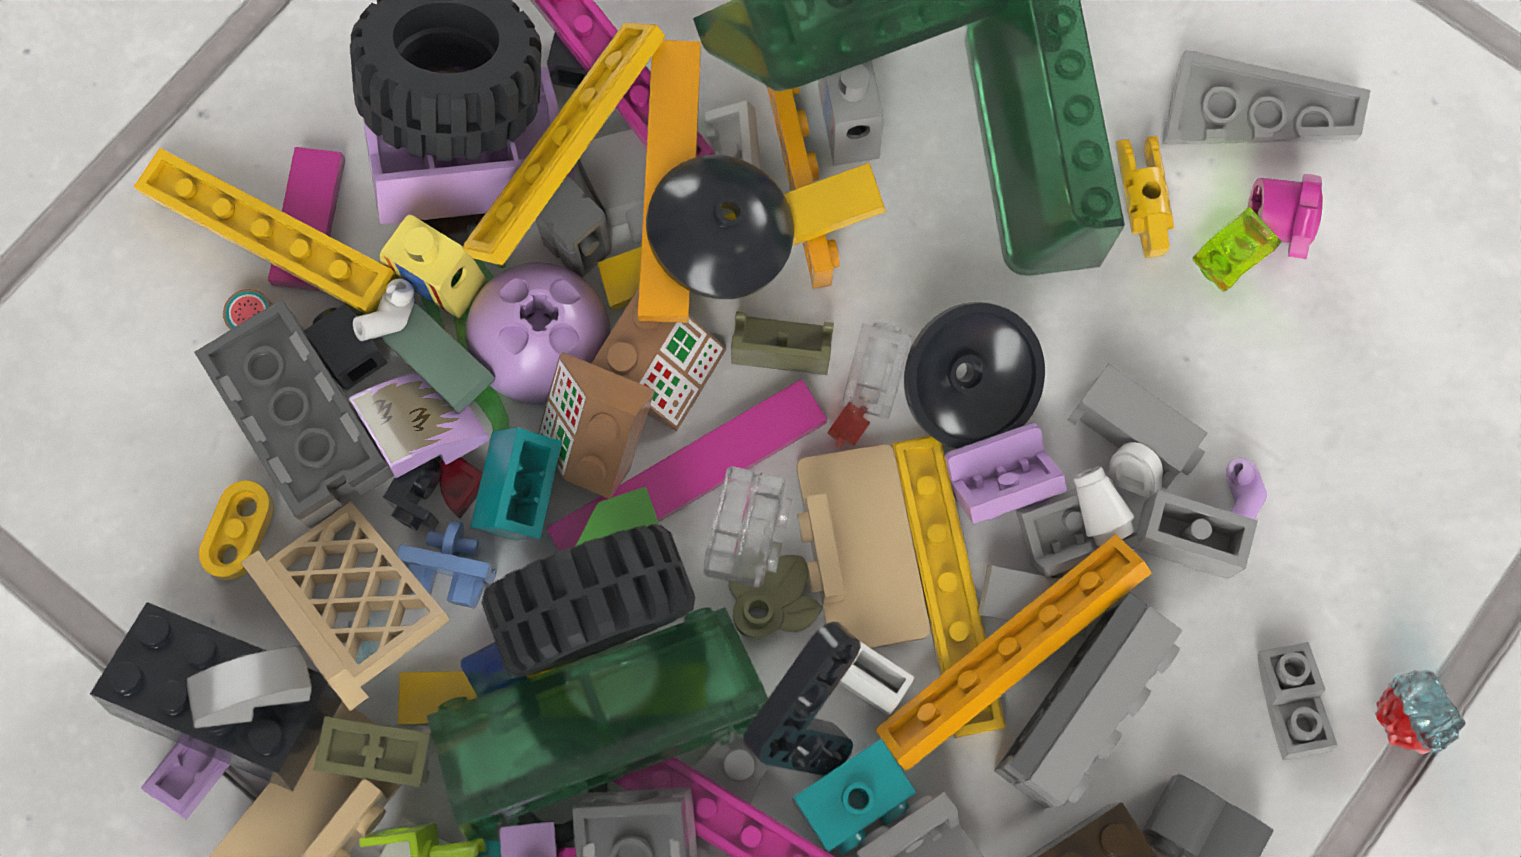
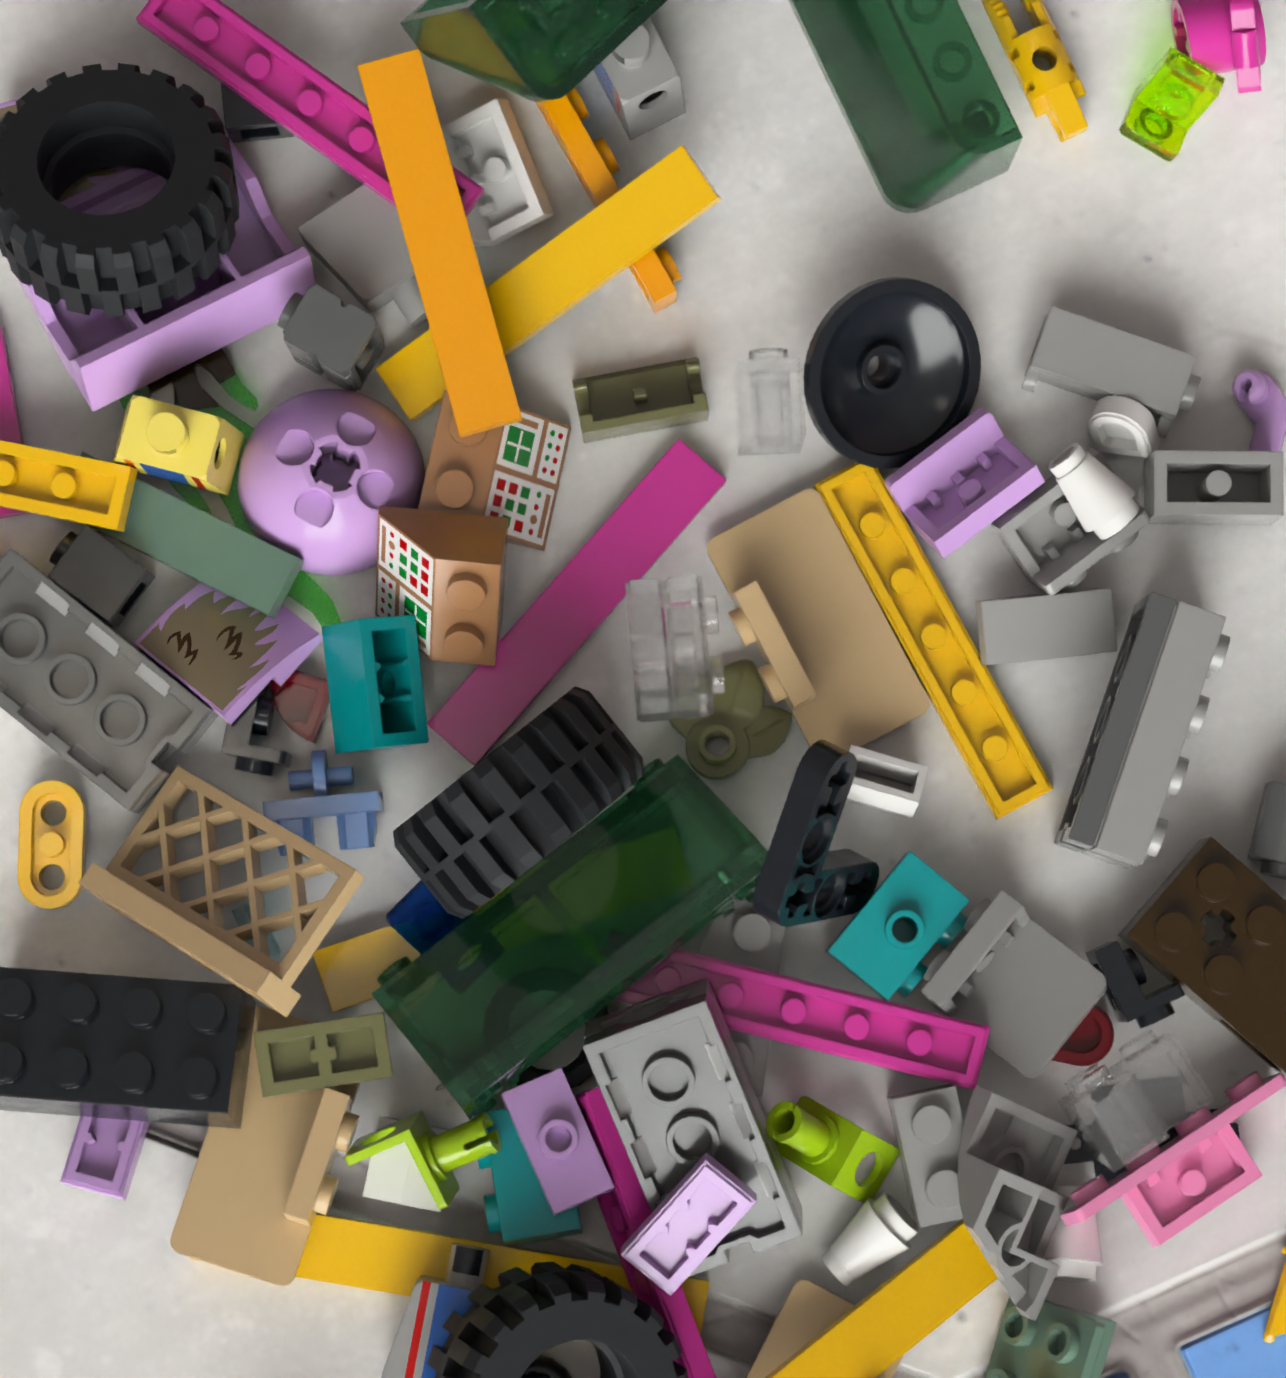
camera: 15 degrees left, 10 degrees up
light grey slope [187,646,312,728] -> none
white arm [353,279,415,341] -> none
yellow tile [462,22,666,266] -> none
bright green tile [576,486,659,546] -> none
black dish [646,155,794,299] -> none
clear red plate [827,401,871,449] -> none
light orange plate [875,534,1152,772] -> none

